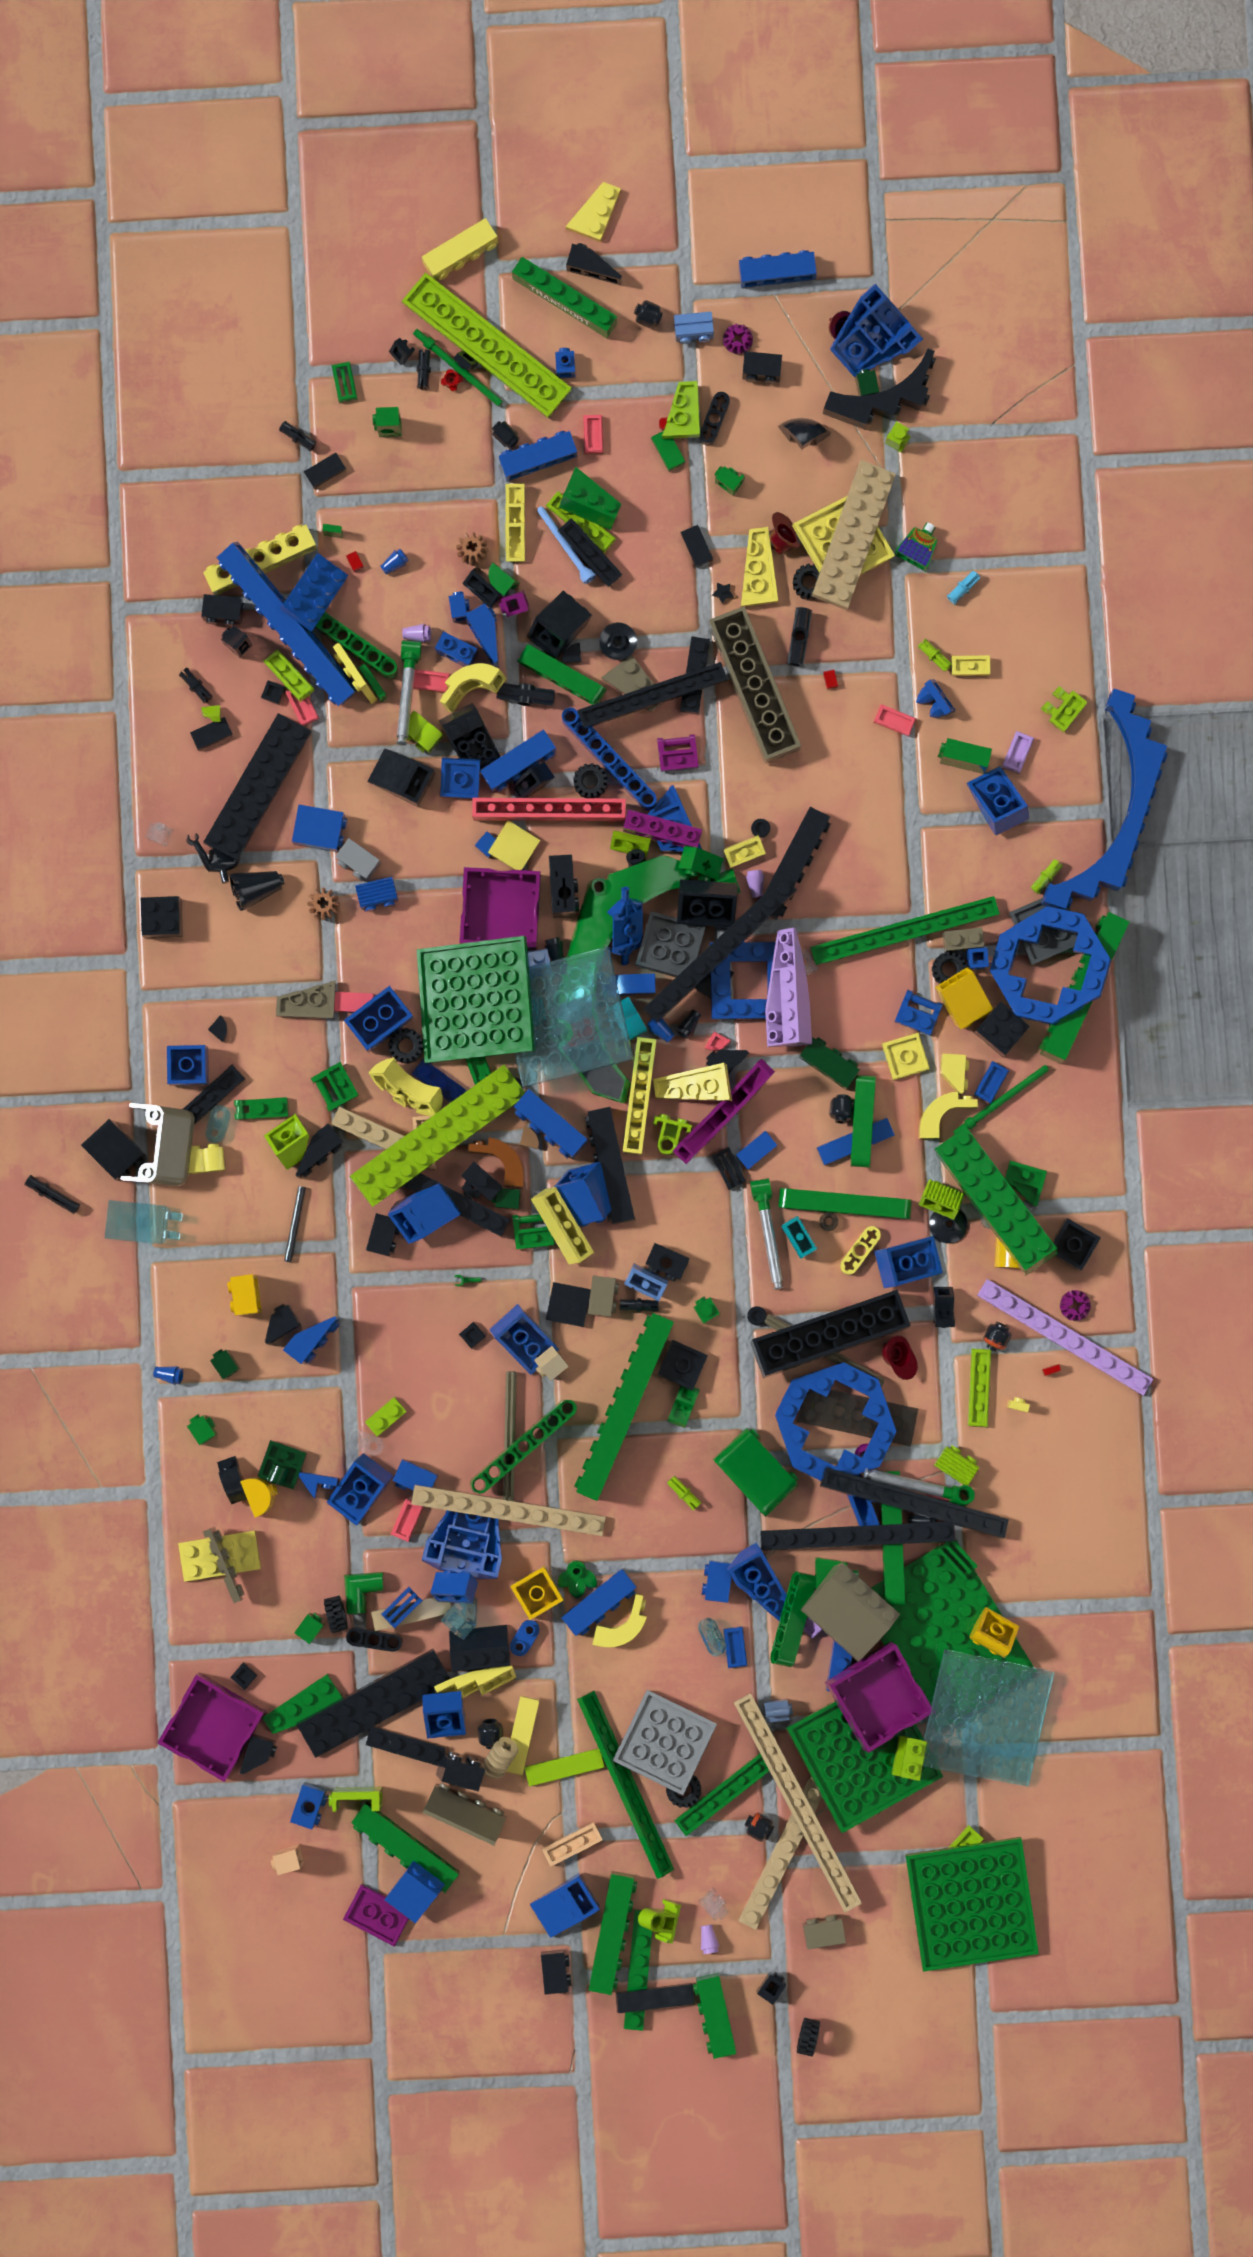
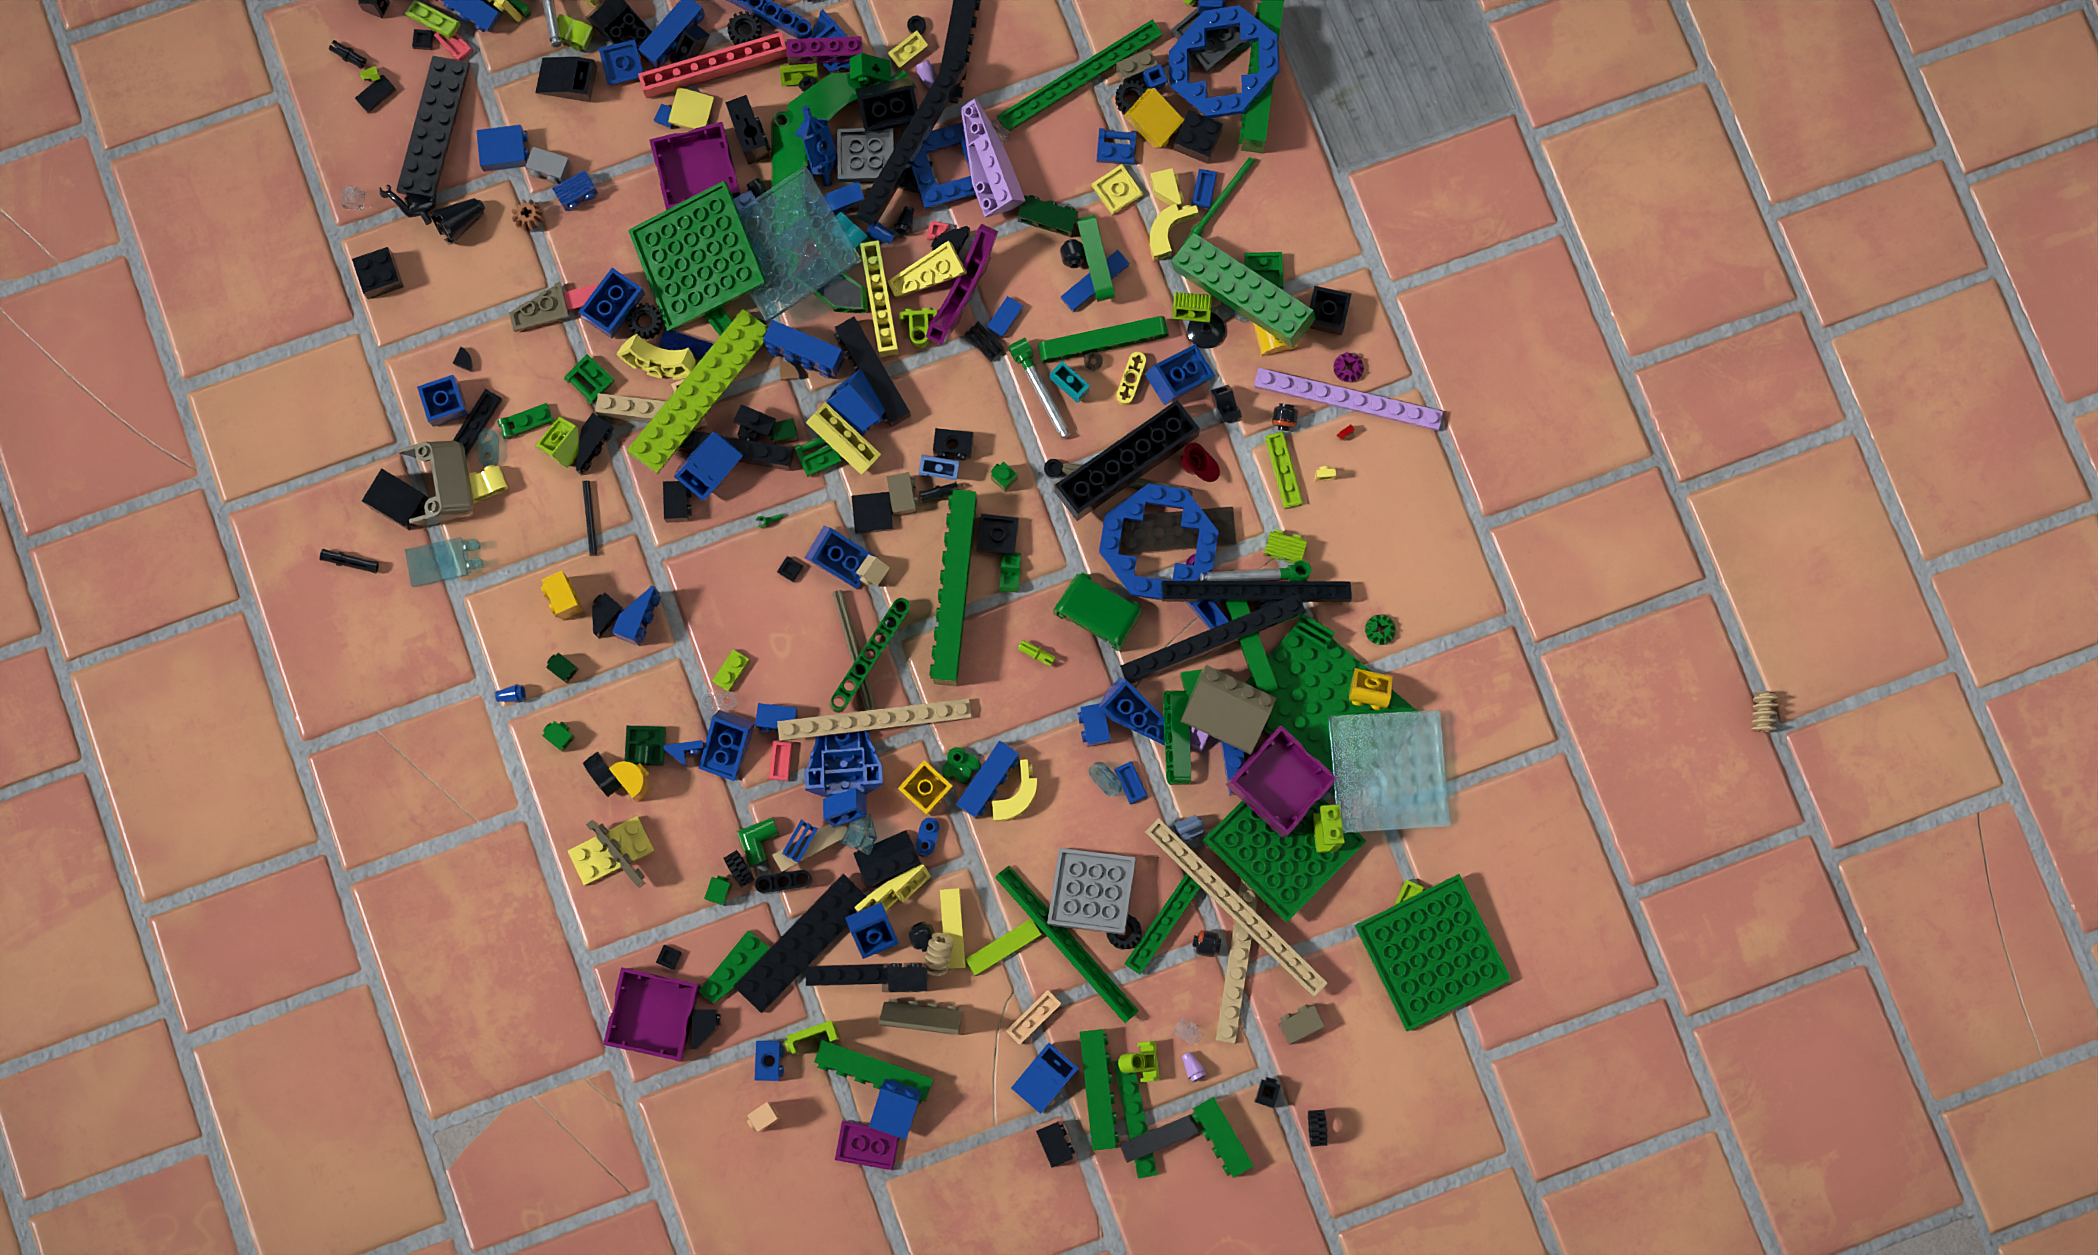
camera: 20 degrees left, 5 degrees down
dark orange arch [468,1138,524,1188] -> none
none -> green gear [1365,614,1396,645]

